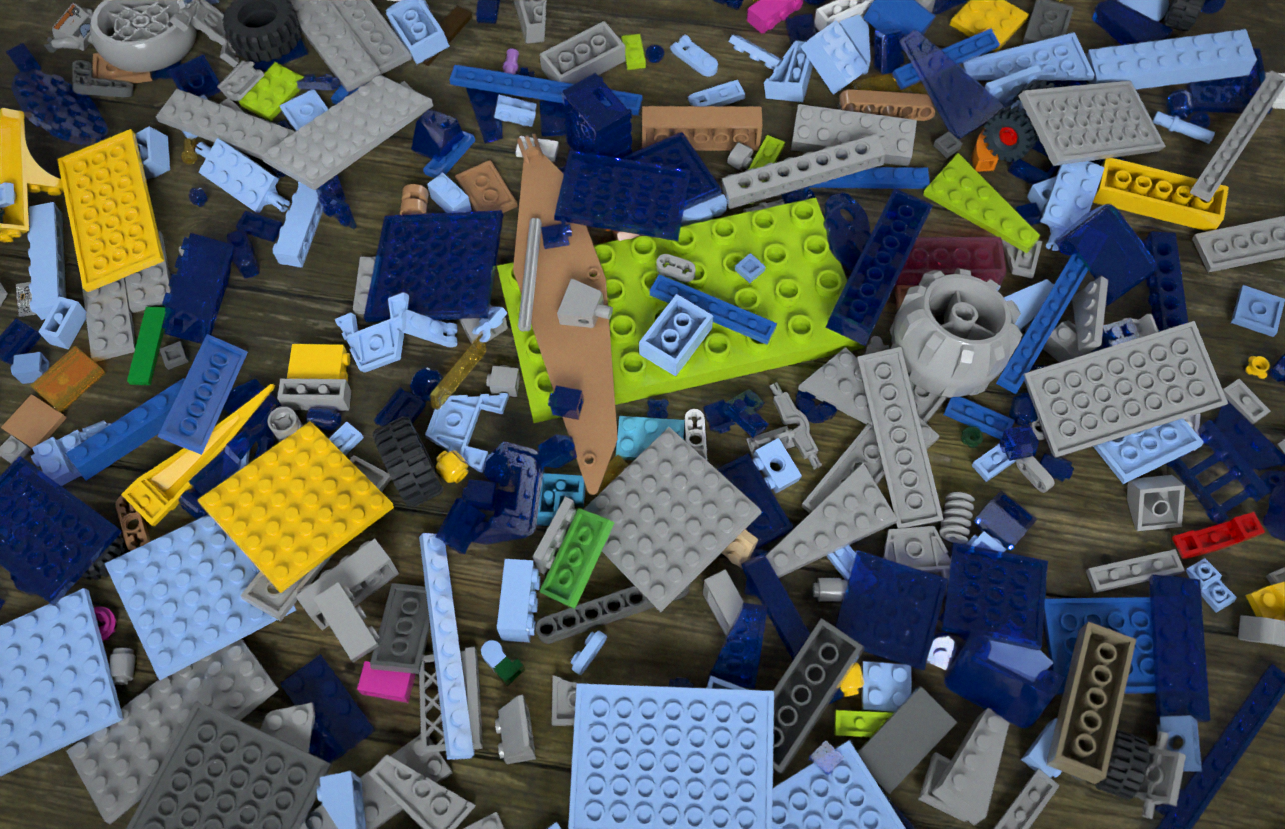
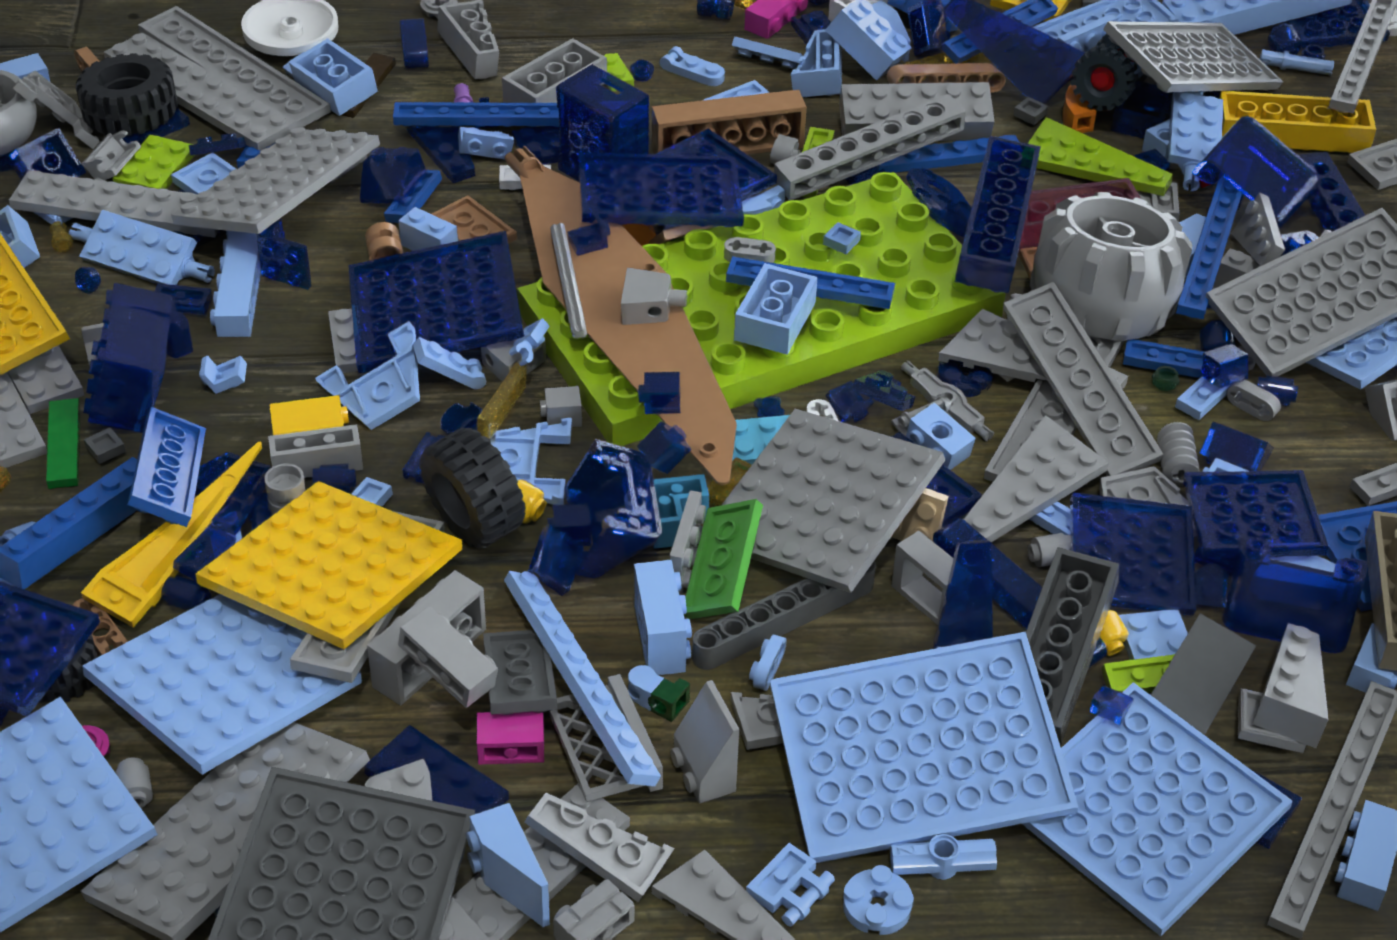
camera: 15 degrees left, 20 degrees down
none -> light blue bracket [199,356,247,394]

